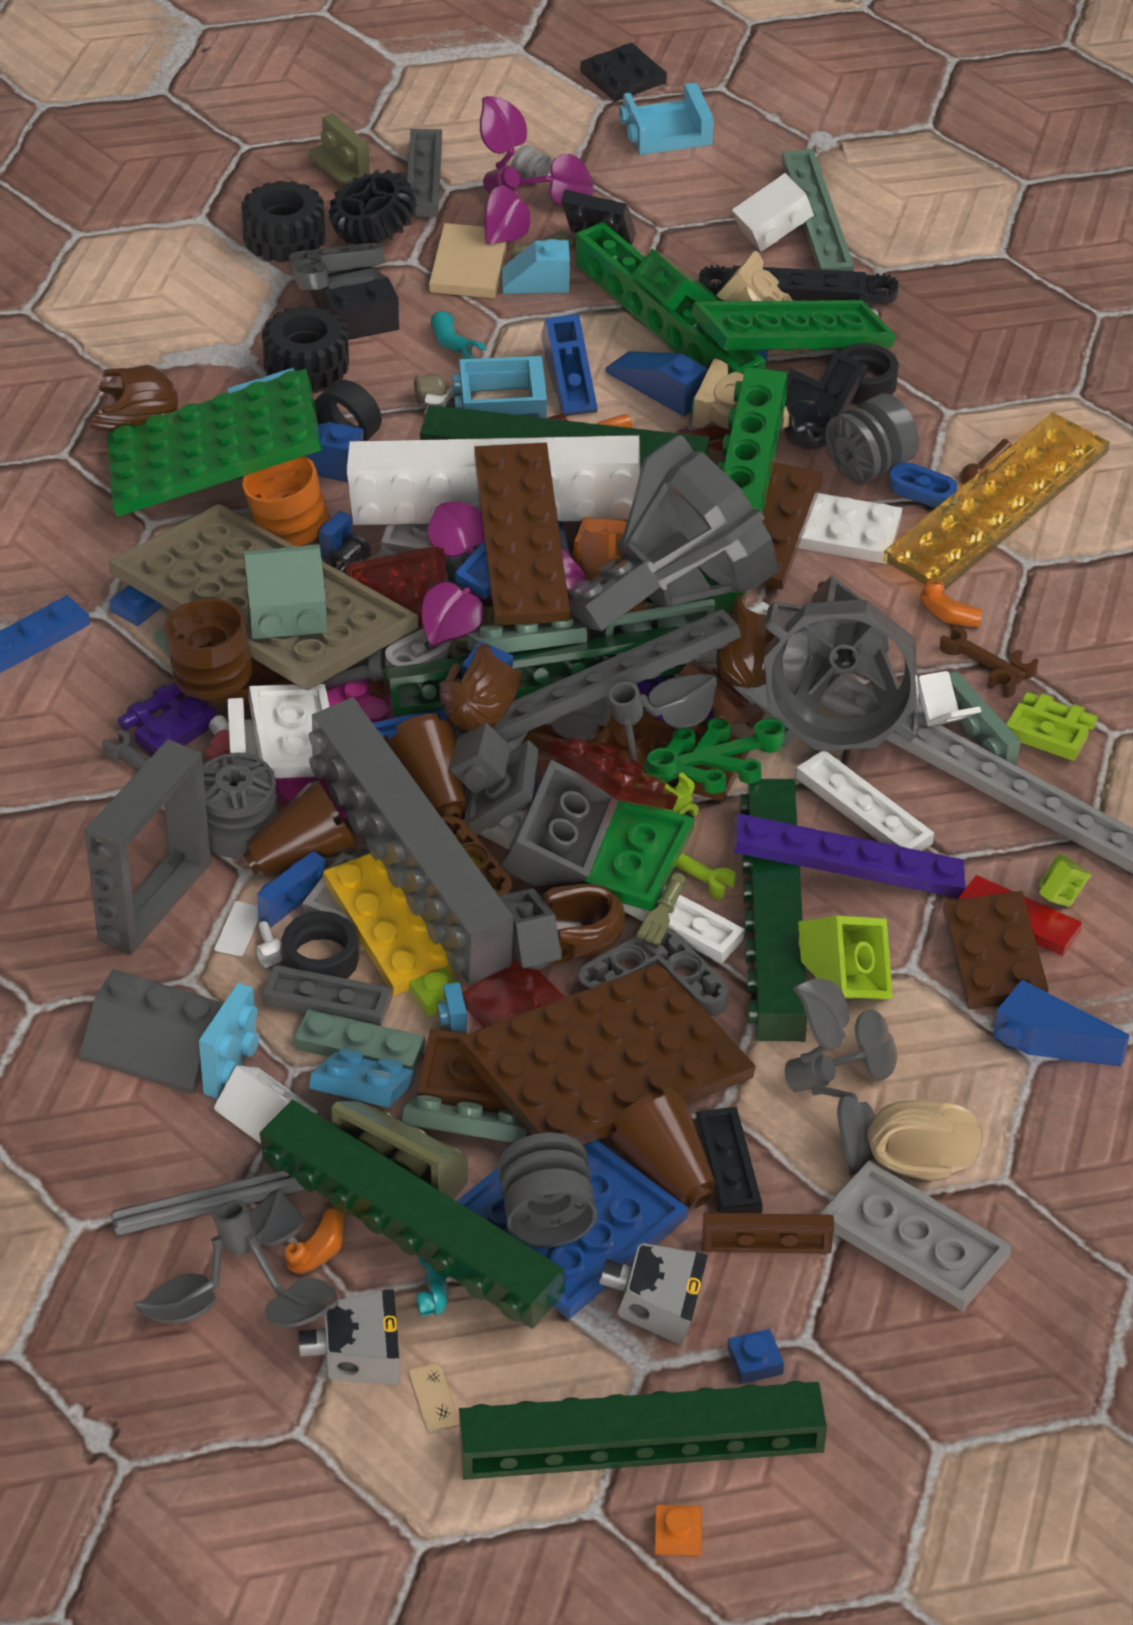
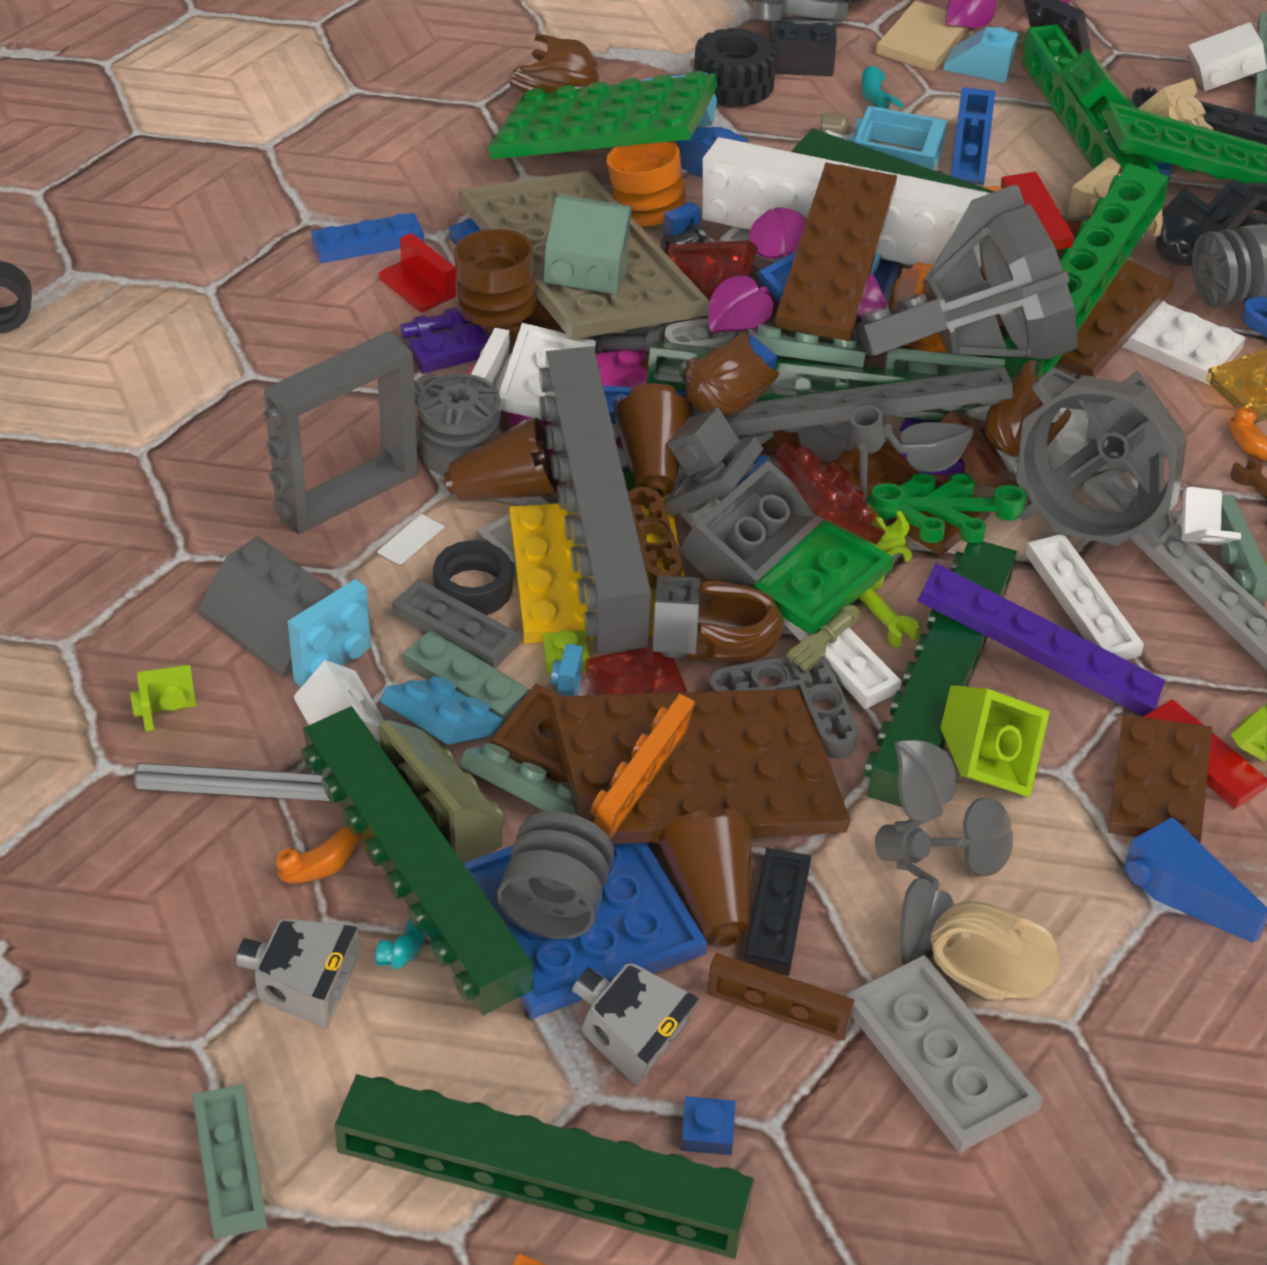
camera: 20 degrees right, 0 degrees up
dark grey plant [134,1189,338,1328] -> none
white hand [256,921,283,969] -> none
blue plate [257,851,325,928] -> none
black tyre [314,379,382,441] -> none
tan sticker [408,1363,459,1433] -> none
blue slope [606,351,708,417] -> none
none -> lime bracket [130,665,196,732]
none -> sand green plate [192,1084,267,1239]
none -> red panel [379,233,456,313]
none -> orange plate [590,694,696,840]
none -> red tile [1001,171,1074,250]

